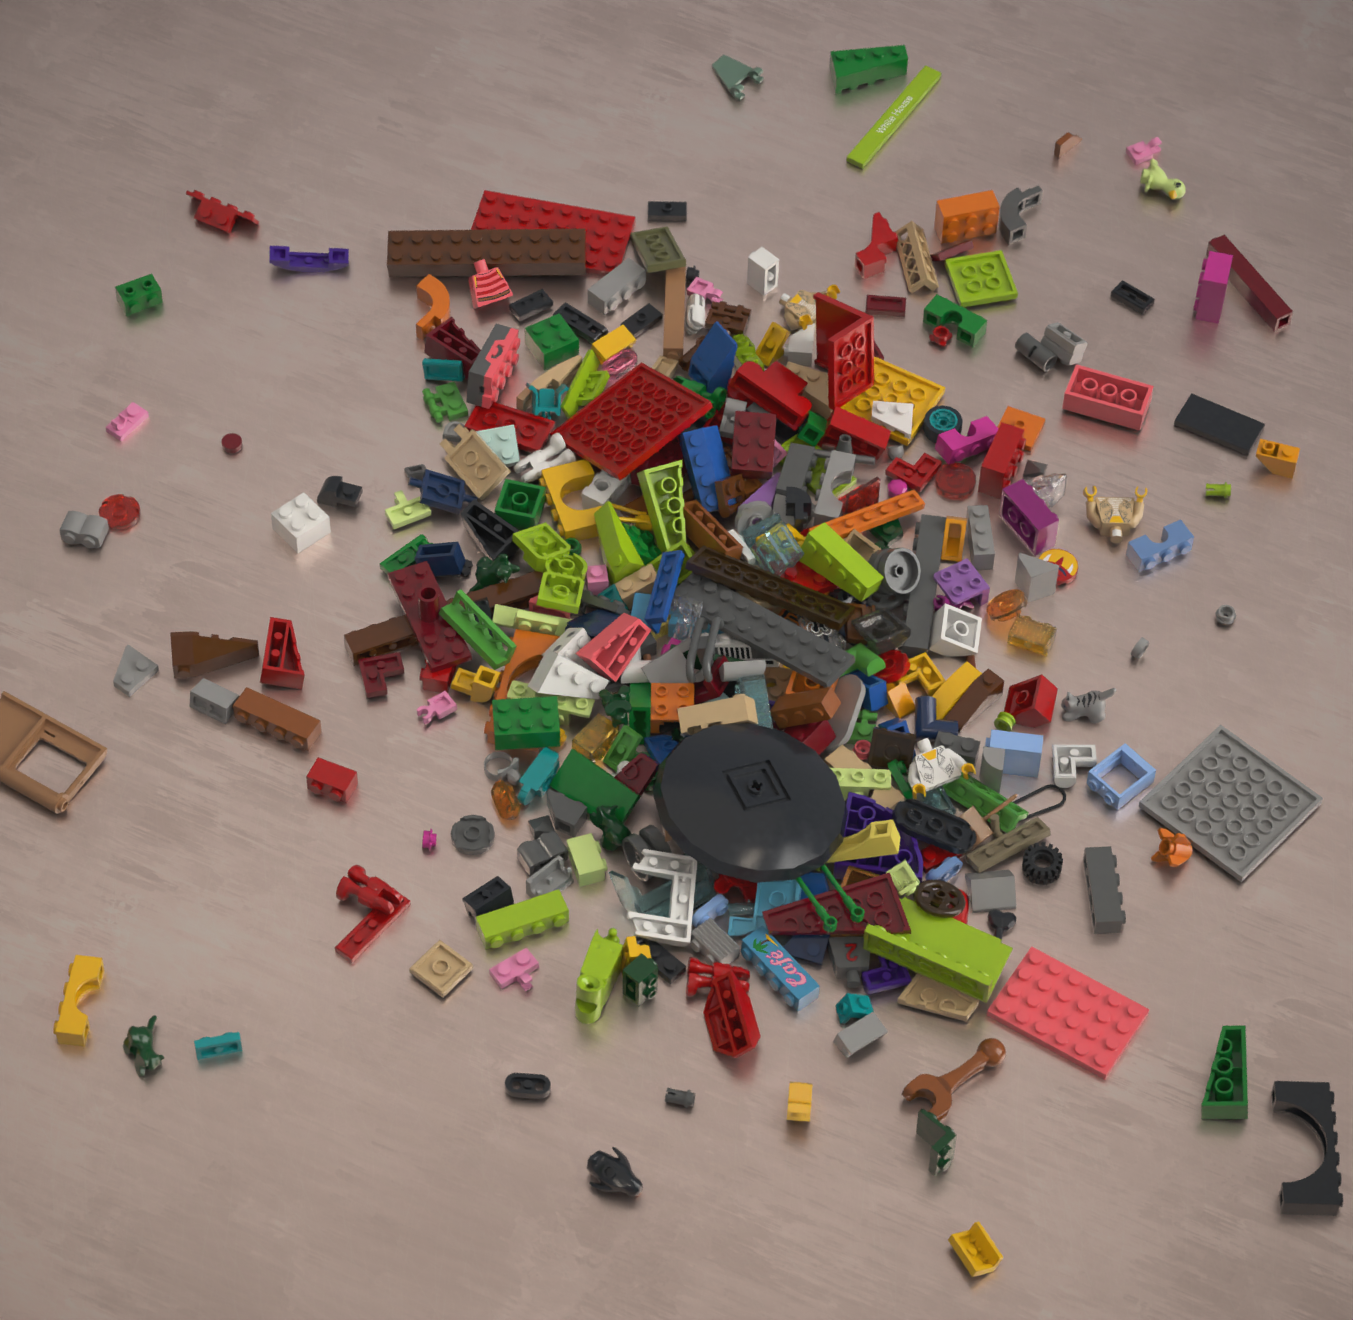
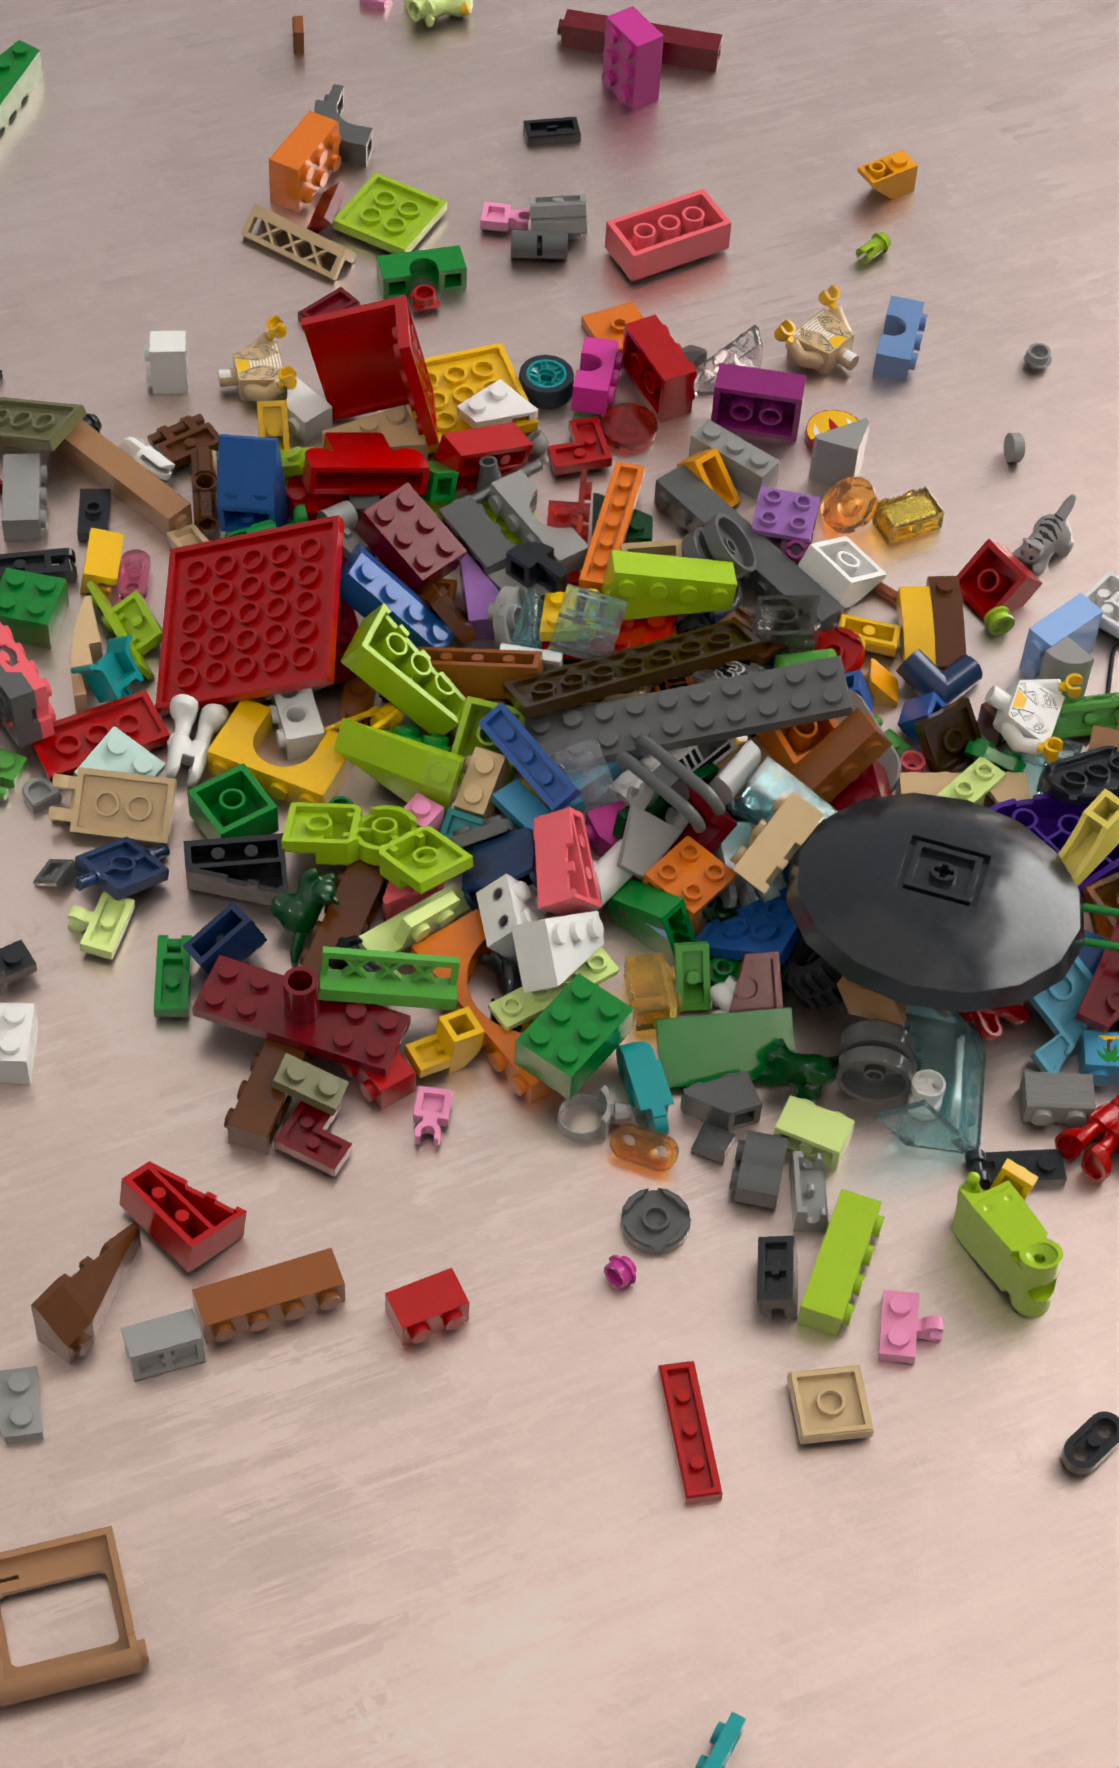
camera: 50 degrees left, 0 degrees up
red piece [336,865,403,915] -> none
dark green animal [599,685,632,728] -> none
dark green brick [622,953,658,1007] -> none
white wedge [627,849,697,947] -> none
bright pink plate [687,277,723,303] -> none
light blue plate [692,894,728,928] -> none
clear light blue pin [728,899,755,918] -> none
lime tile [846,65,942,169] -> none
red arch [854,212,898,279] -> none
dark pink tile [887,479,908,498] -> none
dark grey brick [933,731,981,773] -> none
black tile [1174,393,1265,455] -> none
none -> olive plate [270,1053,349,1116]
none -> bright pink plate [480,202,530,232]
none -> white wheel [907,1069,946,1118]

